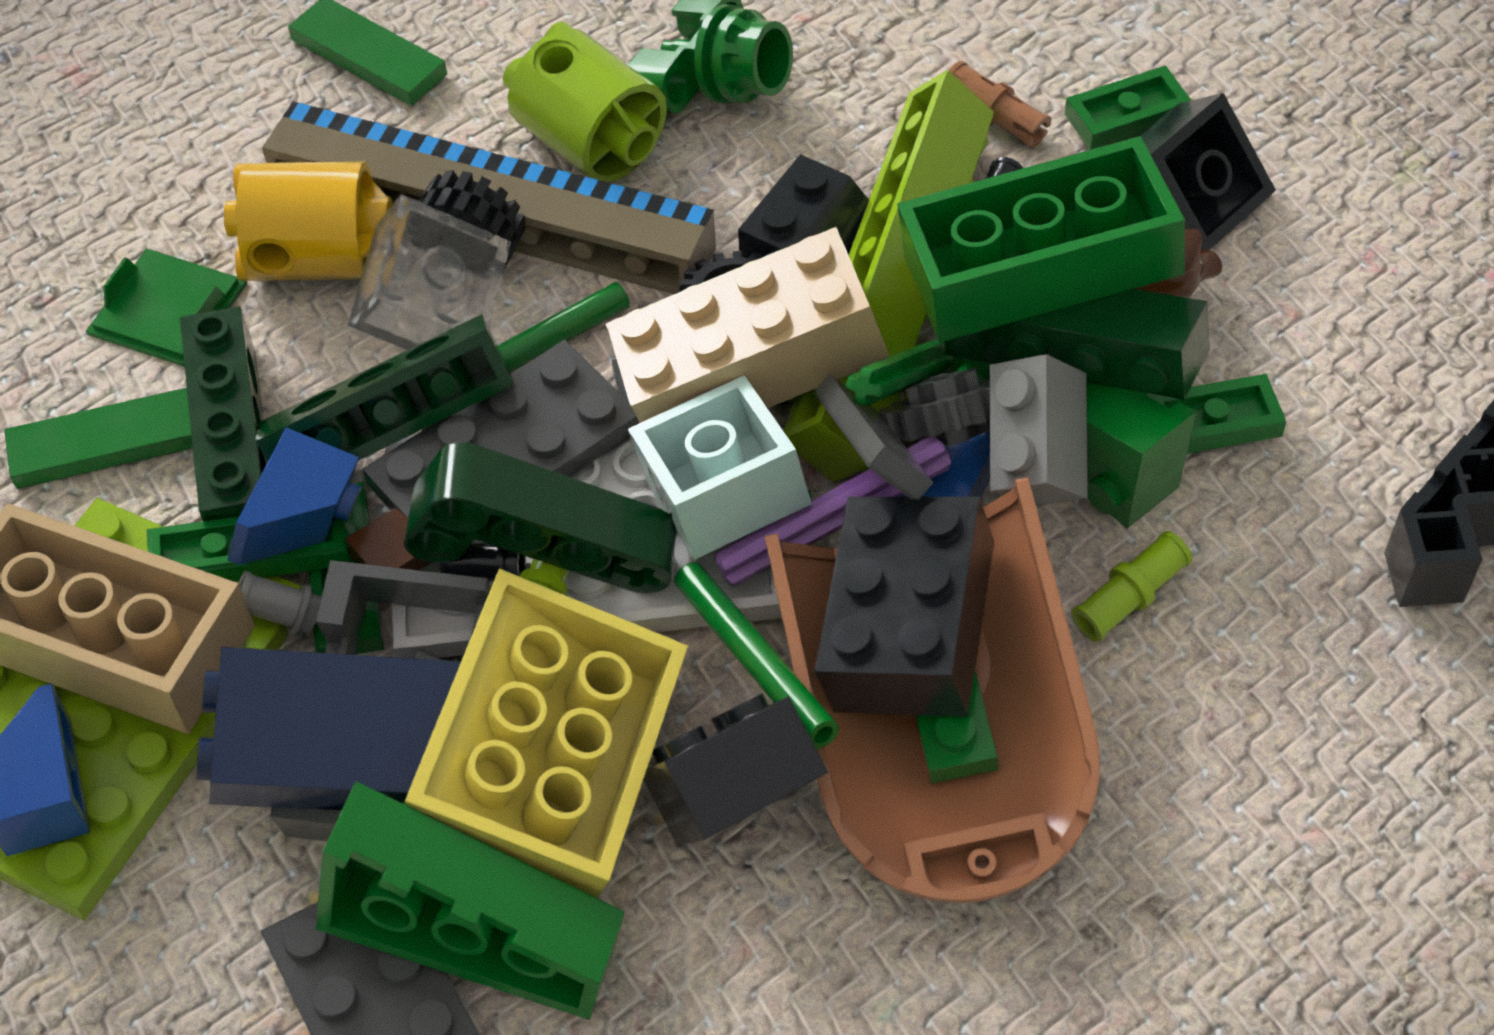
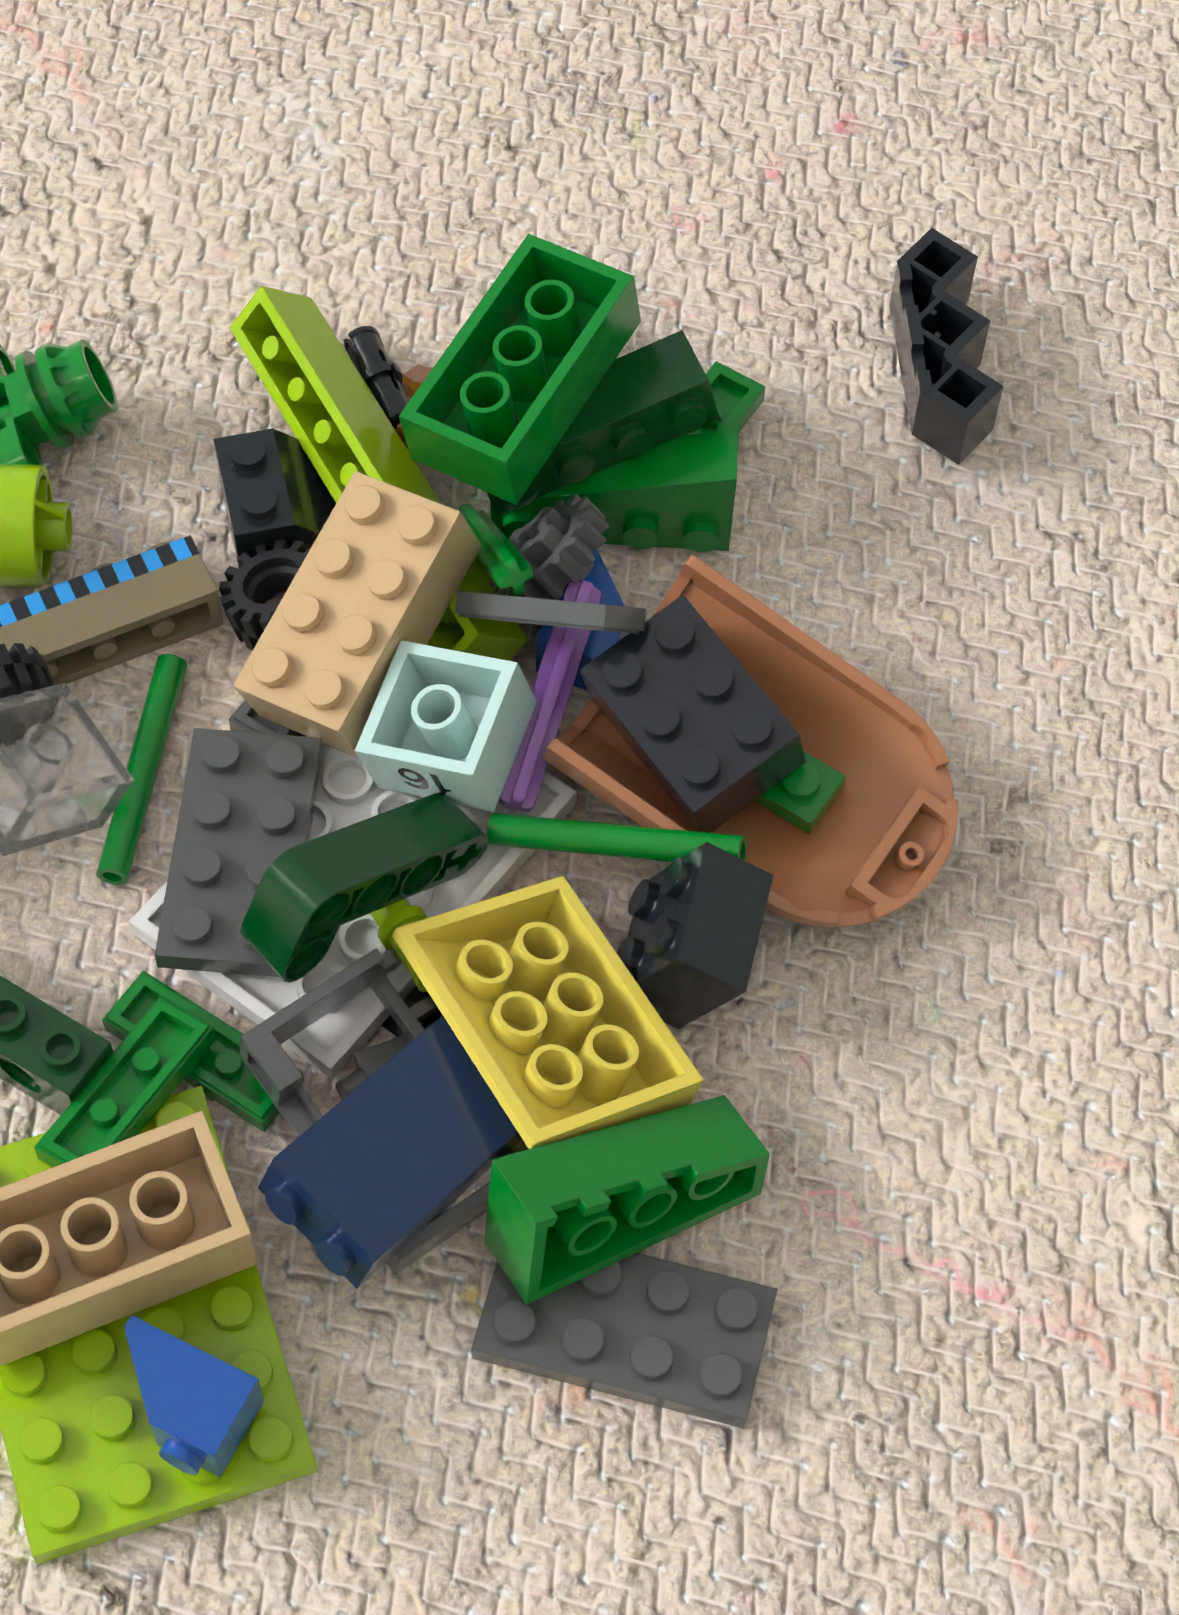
camera: 50 degrees left, 5 degrees up
blue slope [227,428,362,565] -> none
light grey pin [239,571,322,636] -> none
dark green brick [256,314,515,462] -> none
reddish brown tile [345,507,430,570] -> none
black pin [440,543,526,582] -> none
nougat pin [949,61,1051,148] -> none
light grey brick [990,354,1088,506] -> none
green plate [1064,65,1191,150] -> none
lime pin [1071,531,1193,642] -> none
black slope [1140,93,1276,250] -> none

